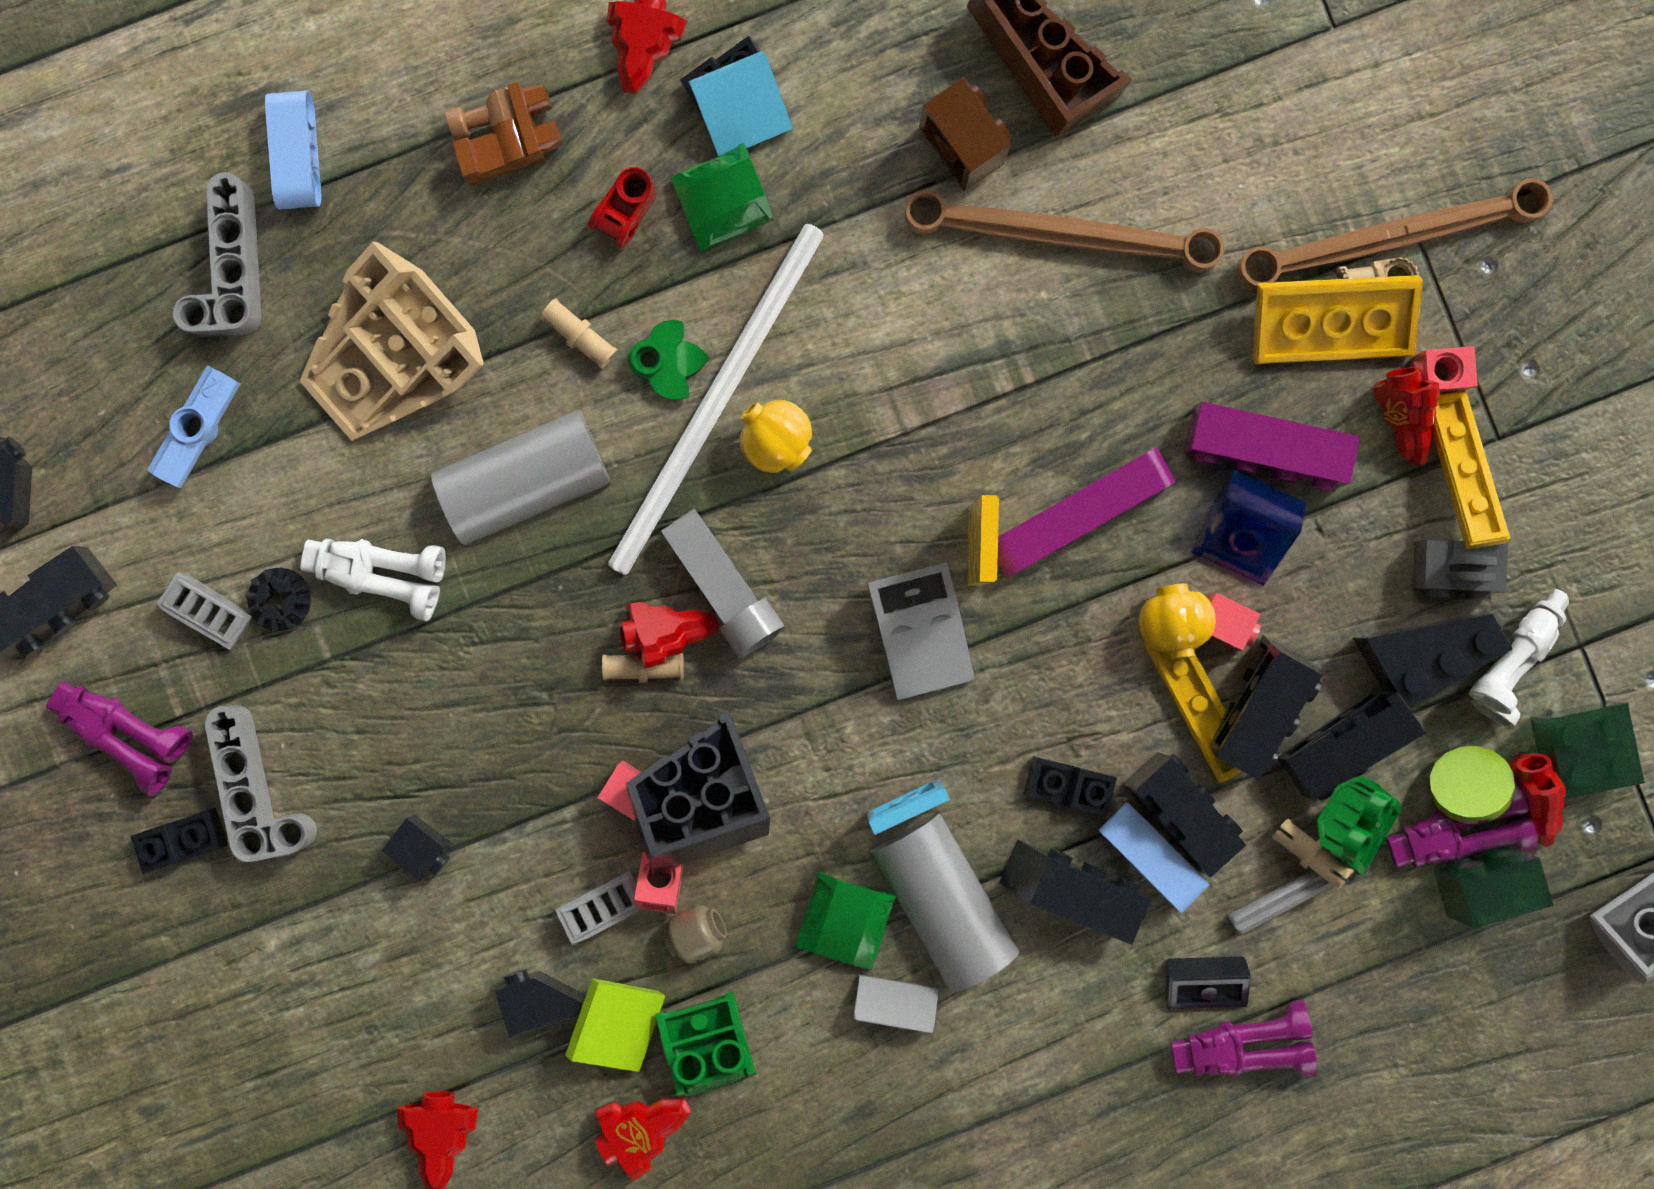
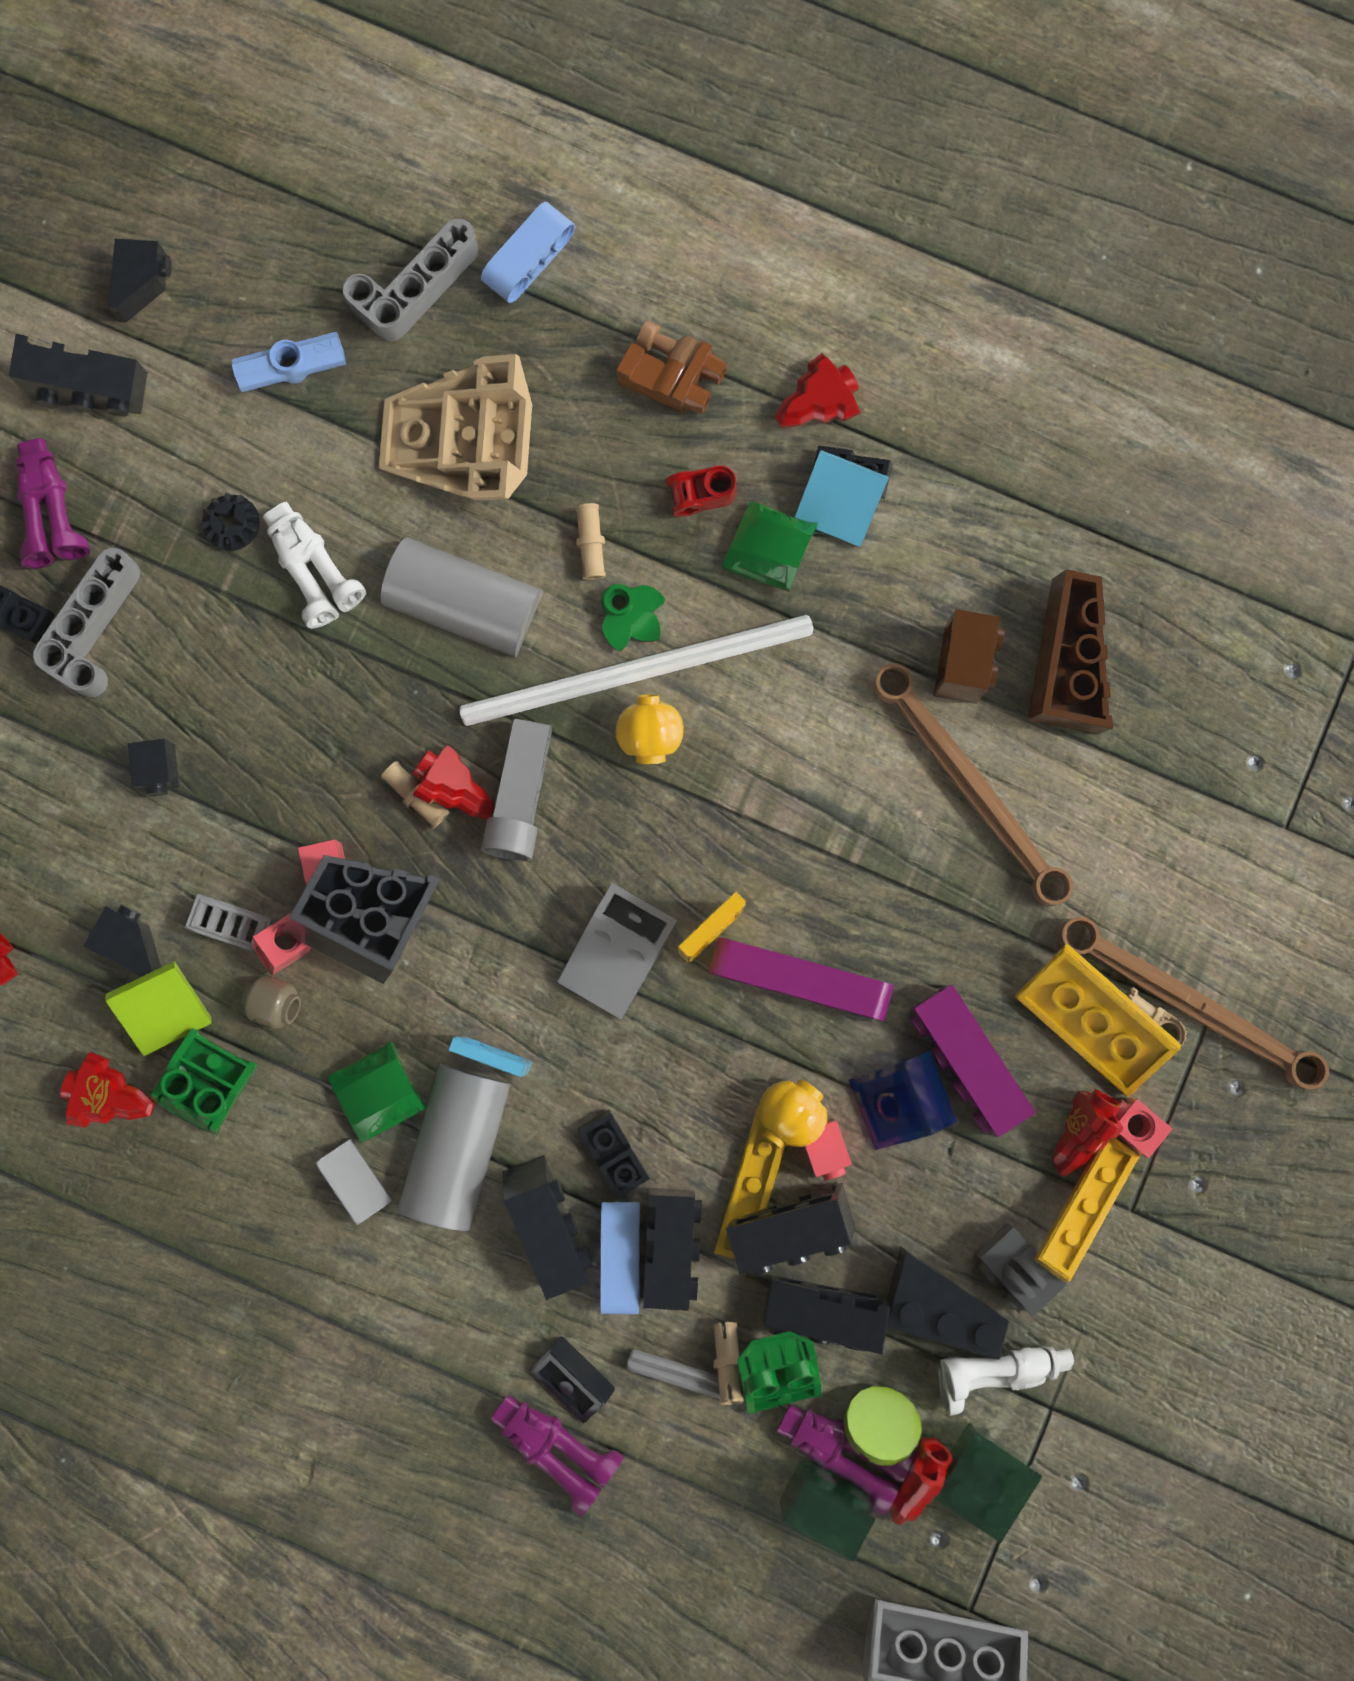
camera: 50 degrees right, 5 degrees down
light grey slope [156,573,253,650] -> none

